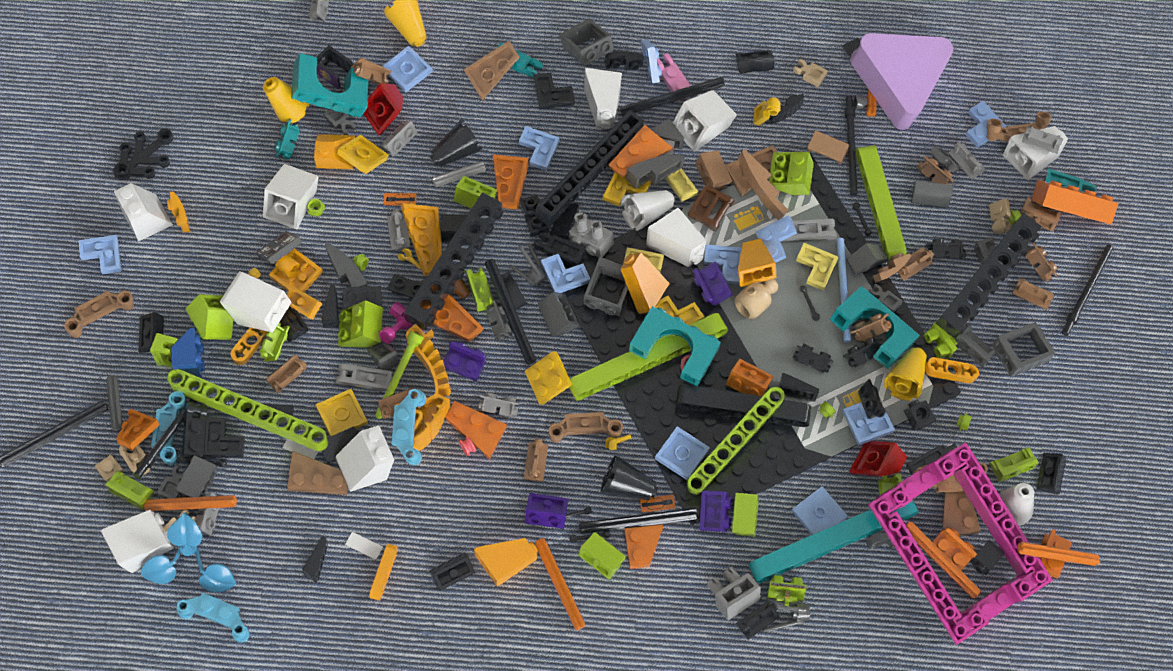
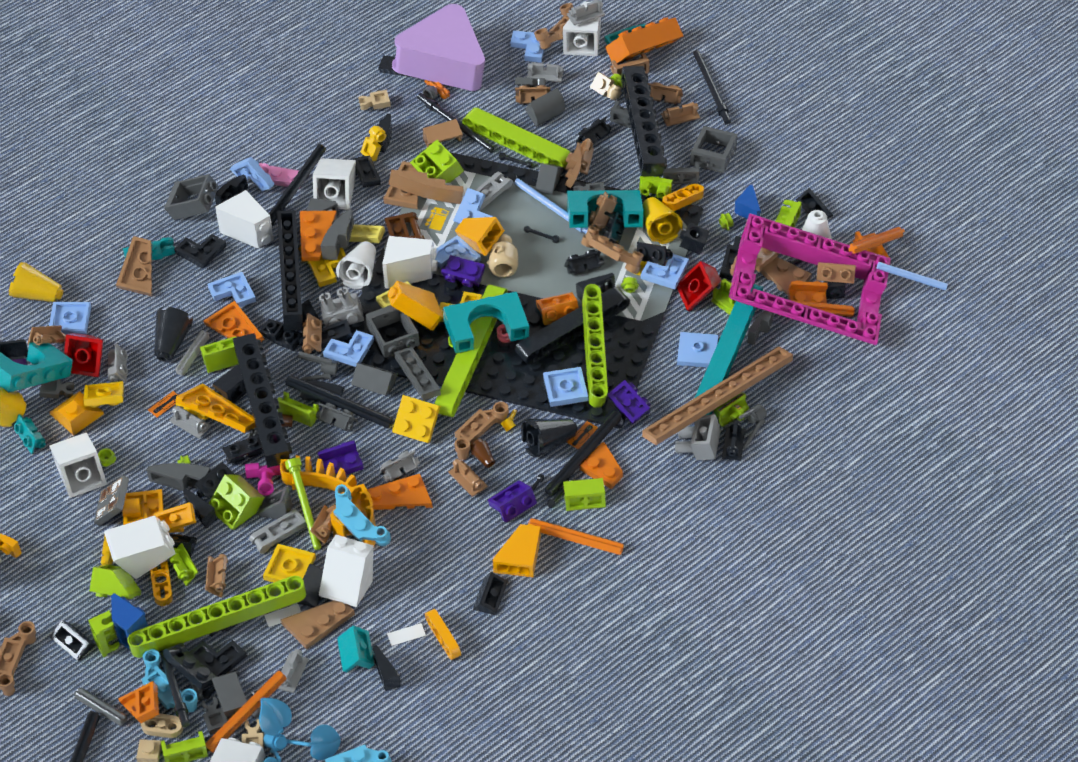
camera: 40 degrees left, 15 degrees down
yellow hand [397,249,421,270] -> none
orange wing [422,295,483,342] -> none
coral bush [459,436,476,456] -> none
medium nougat hinge [695,150,732,191] -> none
lime hinge [732,493,759,537] -> none
black slope [736,50,774,73] -> none
light yellow plate [796,243,839,291] -> none
none -> light grey hinge [278,649,309,693]
none -> medium nougat hinge [302,313,322,354]
none -> teal panel [337,626,375,673]
none -> black plate [353,155,381,188]
none -> dark grey plate [394,347,441,401]
none -> reddish brown cone [470,439,496,468]
none -> medium nougat plate [581,226,644,274]
none -> medium nougat plate [642,347,793,445]
none -> blue slope [735,185,761,219]
none -> medium nougat hinge [816,262,856,284]
none -> light blue bar [877,262,947,290]

